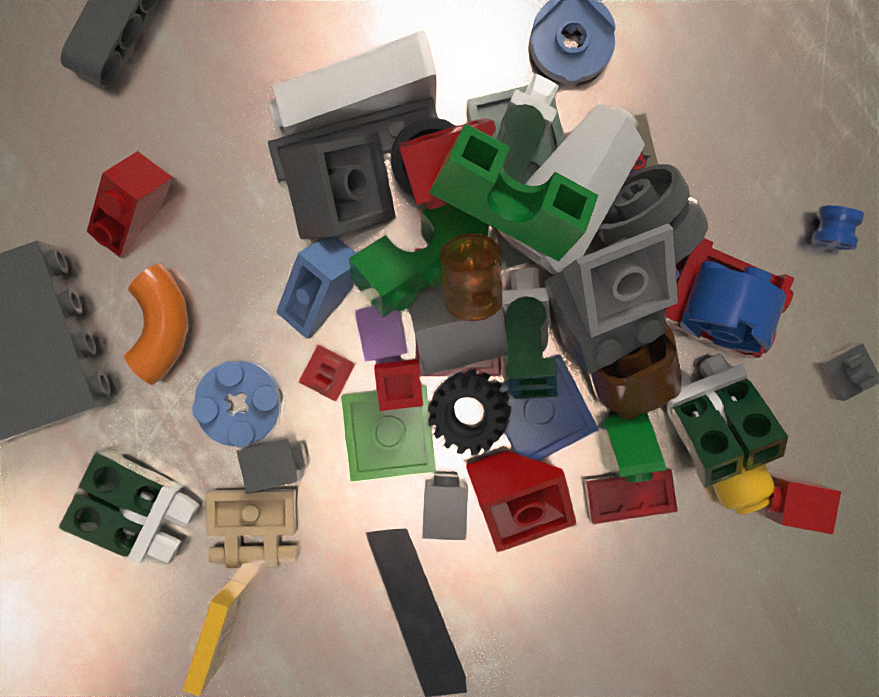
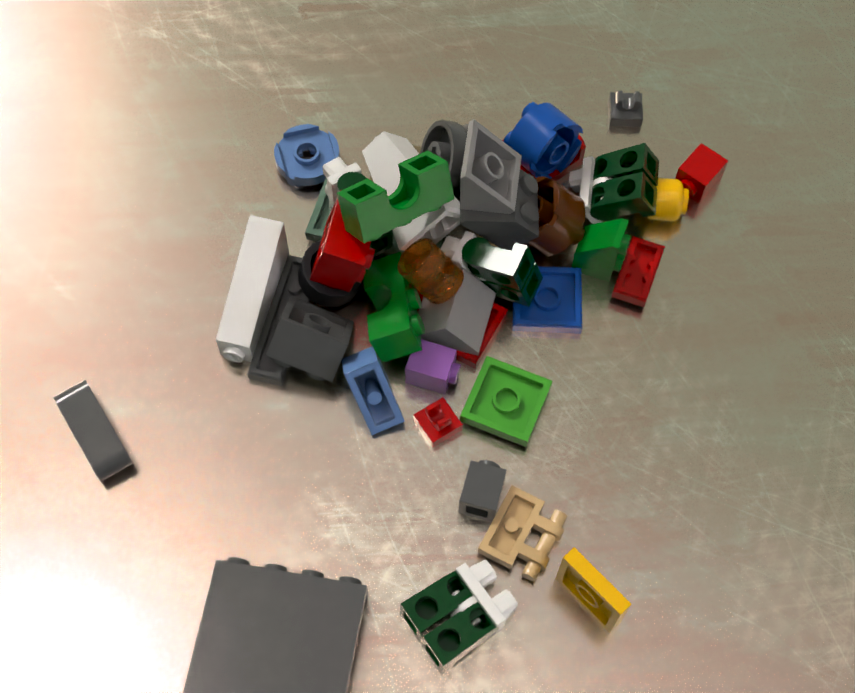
camera: 55 degrees left, 25 degrees down
red slope [86,151,173,258] -> none
orange cylinder [124,263,189,386] -> none
medium blue plate [192,361,282,447] -> none
black sticker [365,528,467,697] -> none
red tile [374,359,423,411] -> none
brick [422,473,469,541] -> none
black tyre [427,370,512,456] -> none
red slope [465,450,577,553] -> none
blue wheel [811,205,864,250] -> none

